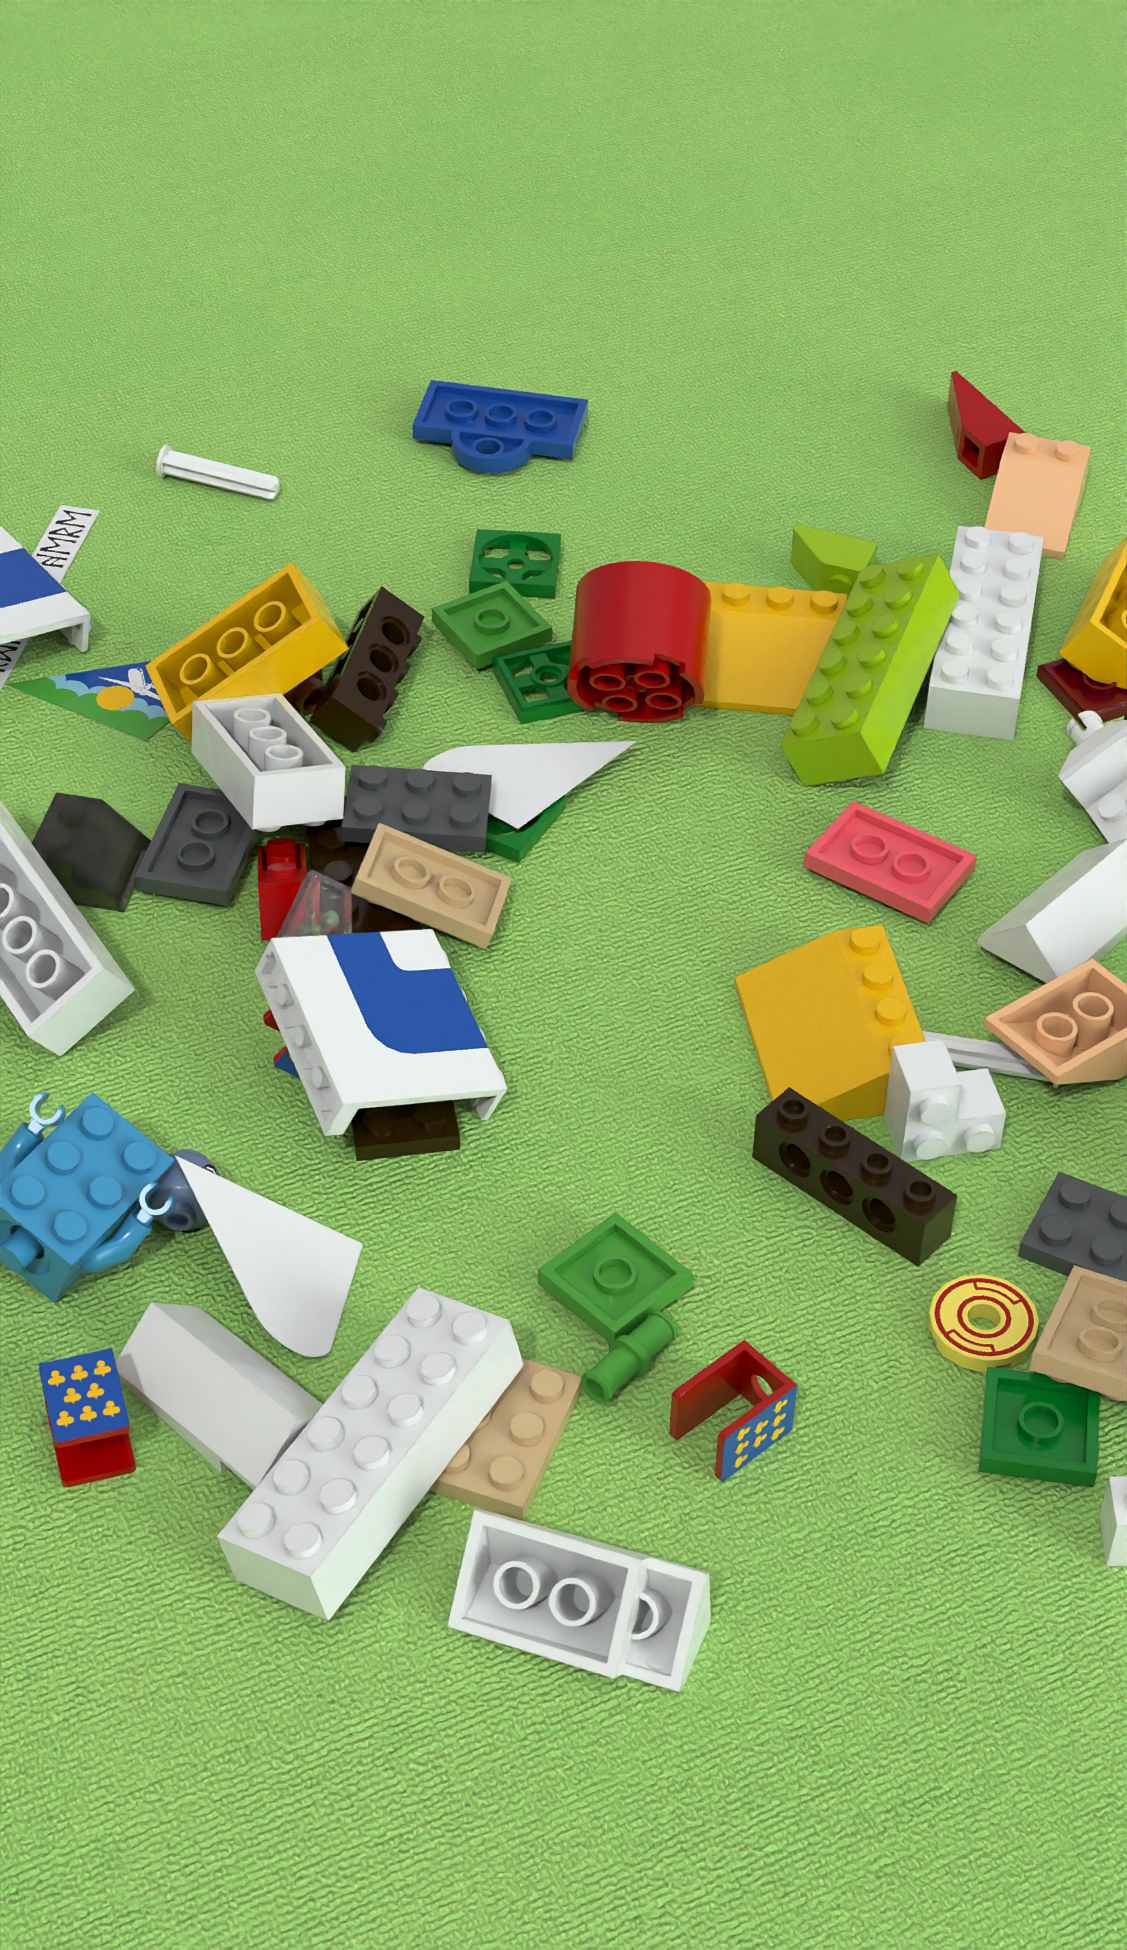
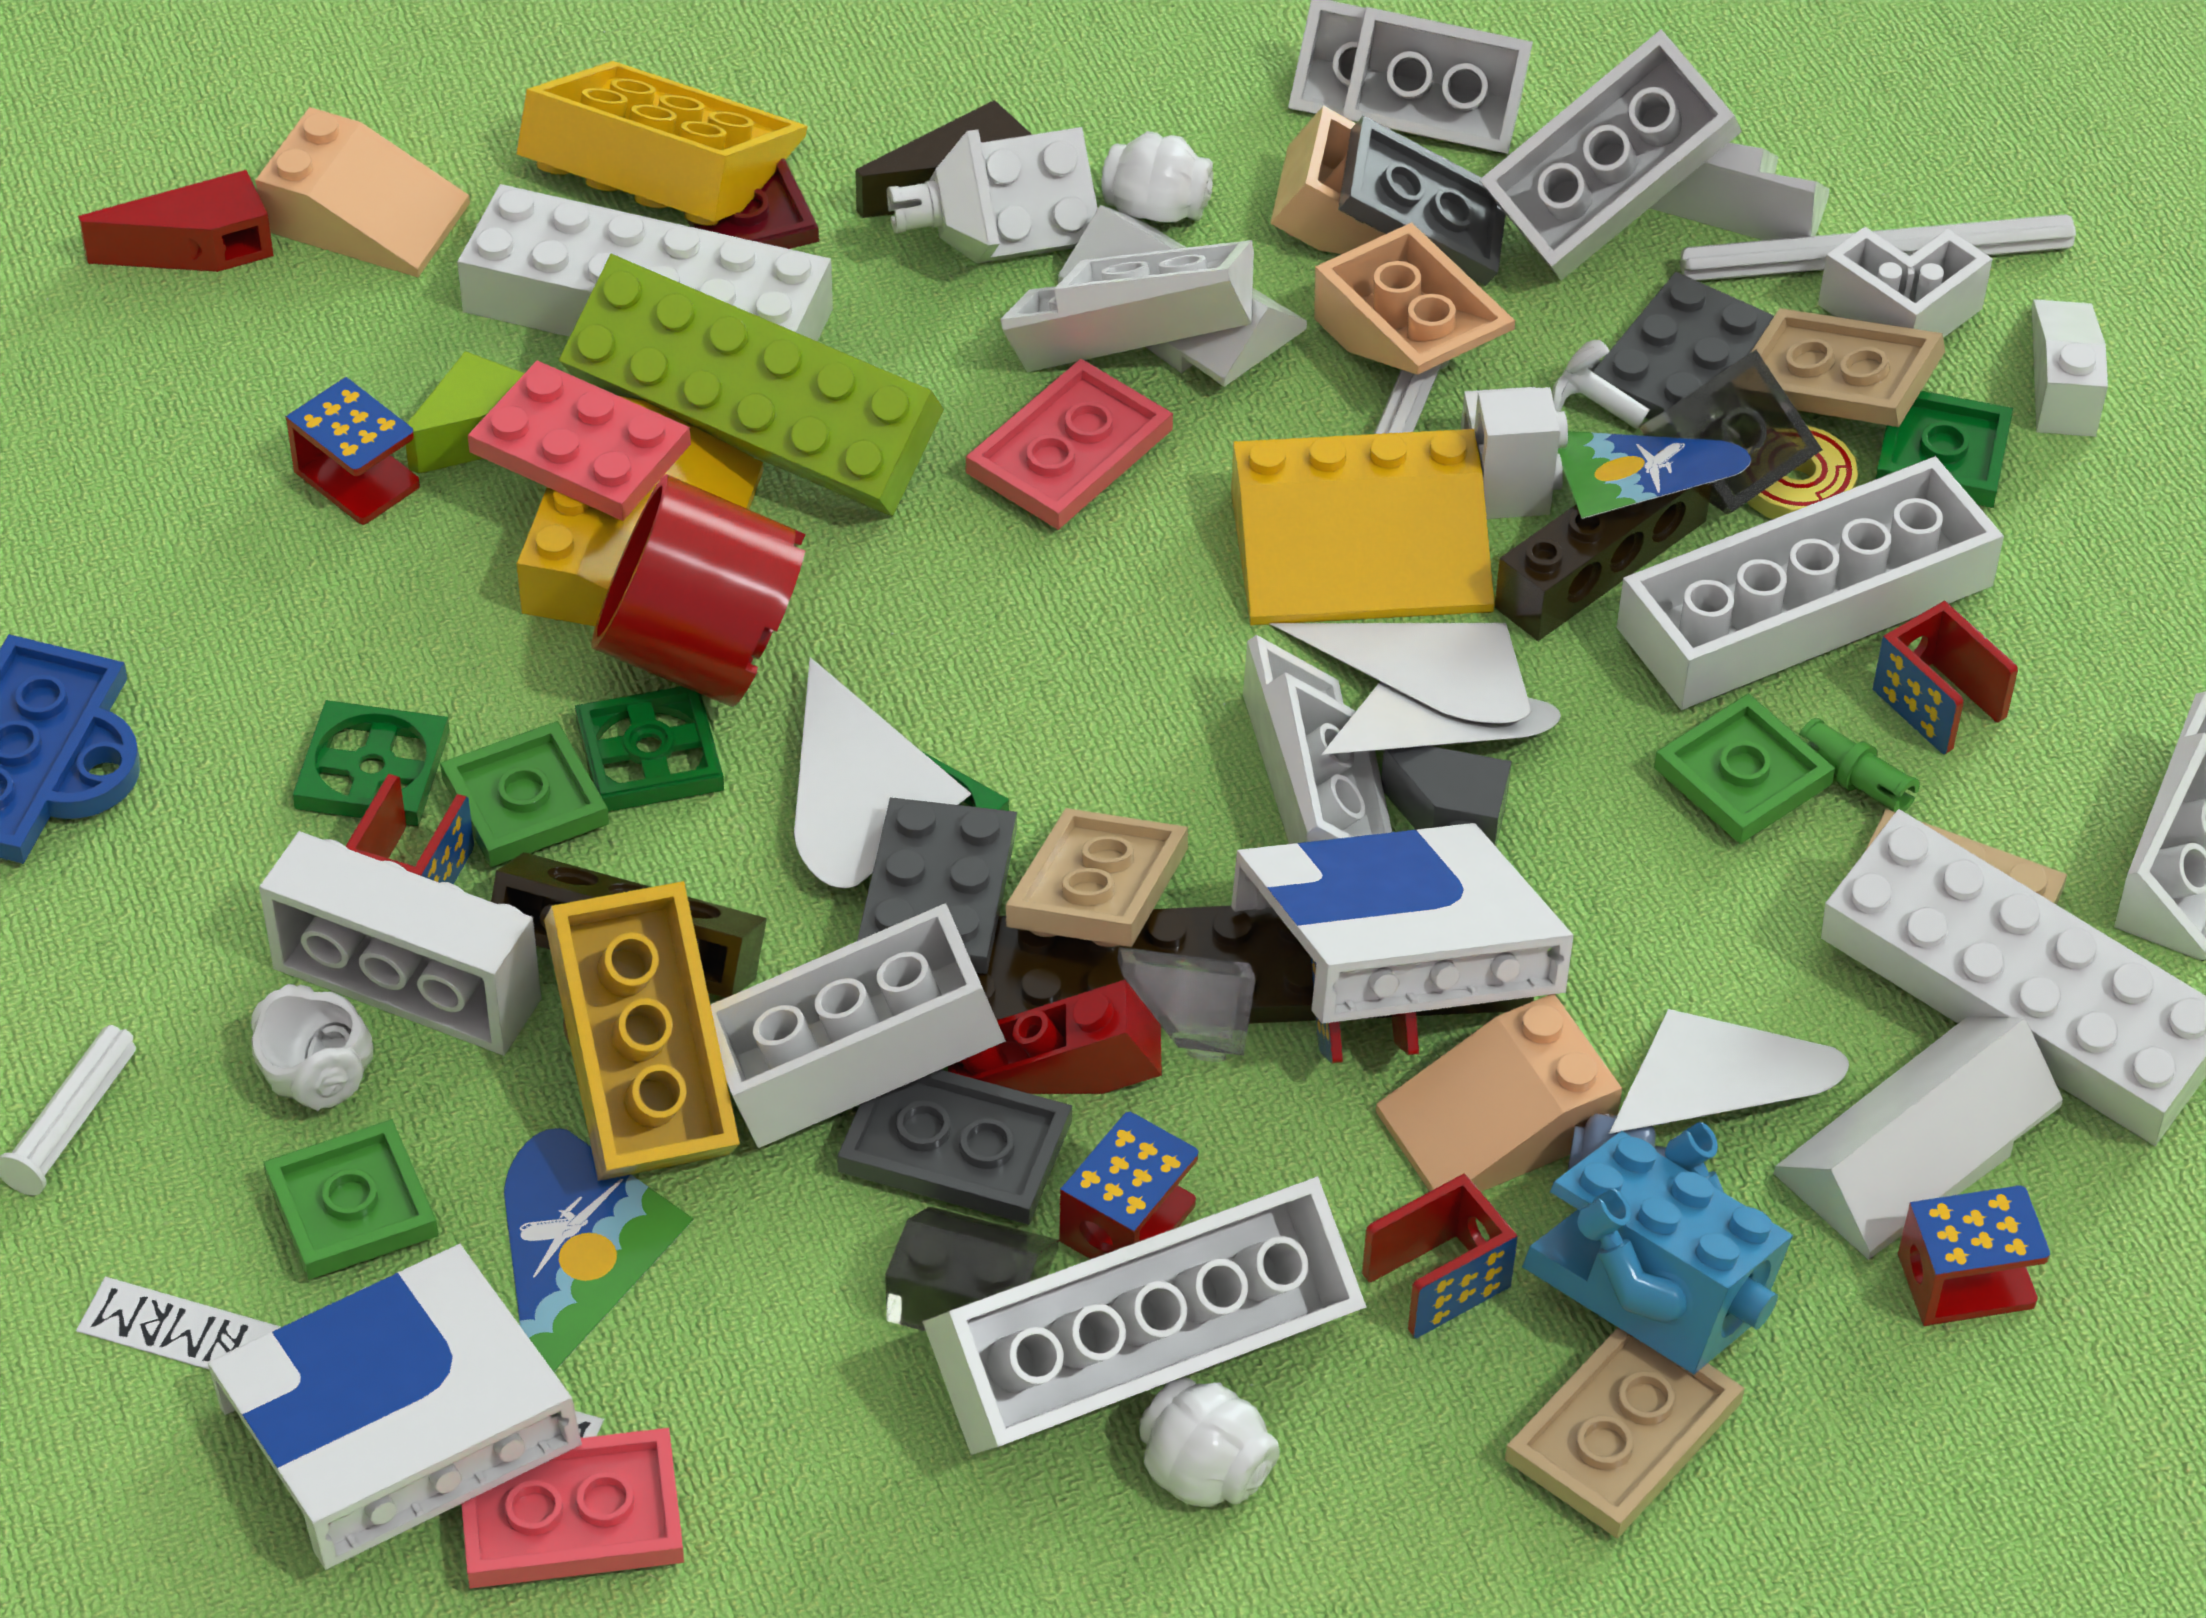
camera: 85 degrees left, 5 degrees up
none -> white hair [251,984,374,1111]
none -> white brick [259,831,541,1056]
none -> bright green plate [263,1119,439,1280]
none -> piece [285,377,420,525]
none -> red piece [346,774,474,884]
none -> coral plate [468,360,691,521]
none -> white slope [1001,240,1254,372]
none -> piece [1059,1112,1198,1259]
none -> white slope [1243,635,1392,844]
none -> white sticker [1269,623,1531,723]
none -> white sticker [1321,681,1561,755]
none -> red piece [1362,1173,1518,1338]
none -> light nougat slope [1376,994,1622,1192]
none -> dark grey slope [1381,746,1512,846]
none -> white plant [1551,340,1650,429]
none -> sticker [1558,431,1751,519]
none -> white brick [1617,456,2004,710]
none -> clear smoke slope [1639,350,1822,515]

